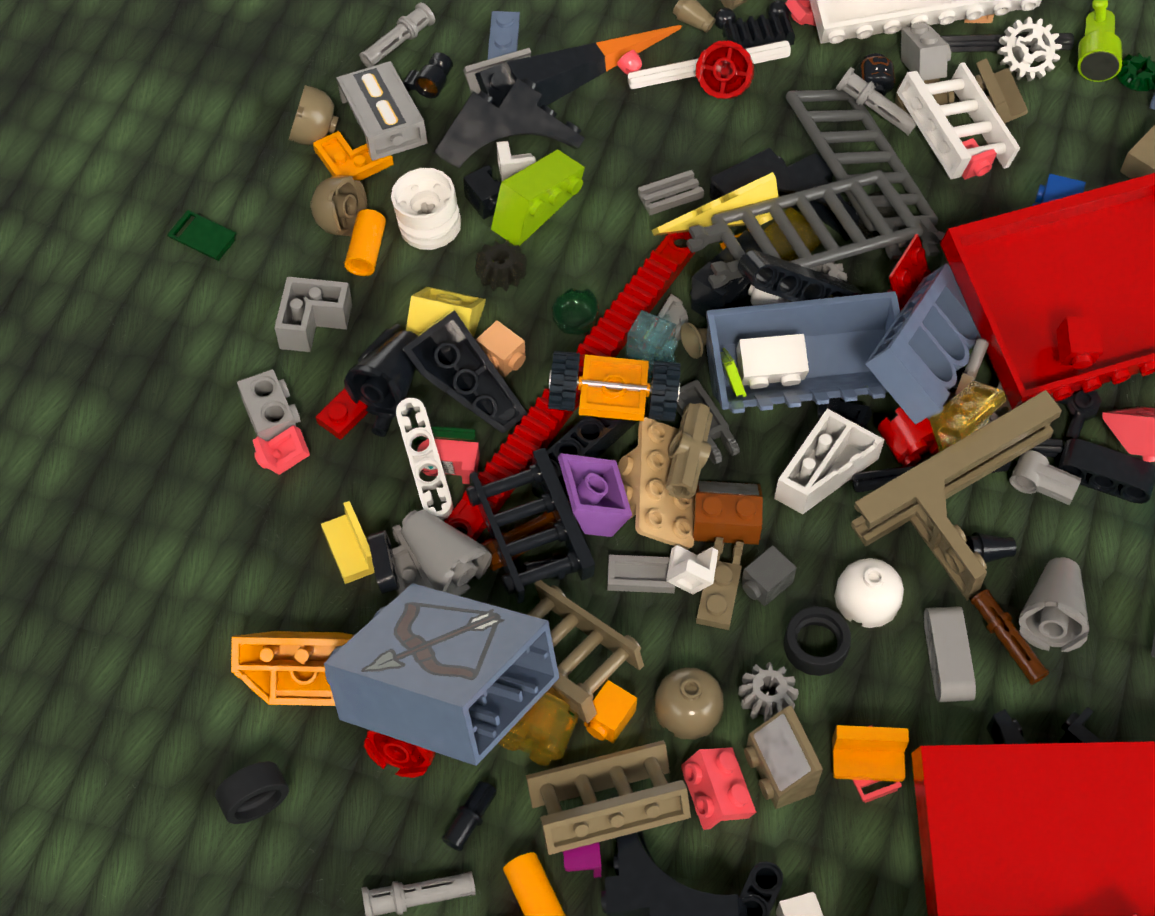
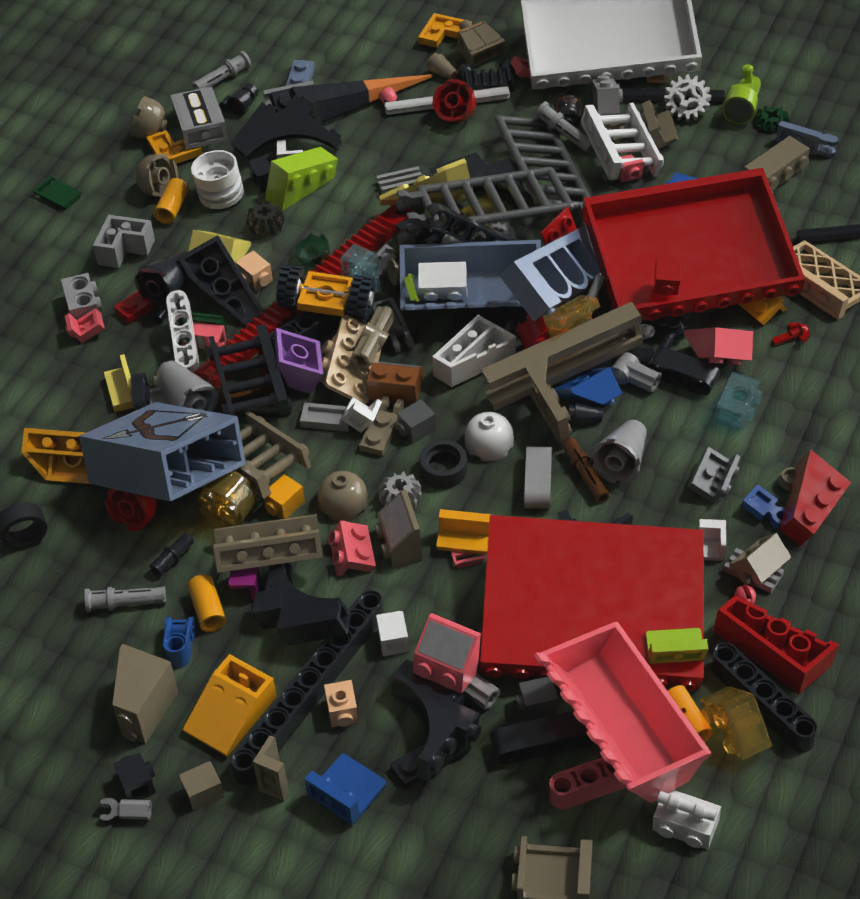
camera: 10 degrees right, 10 degrees down
none -> blue slope [554,367,622,407]

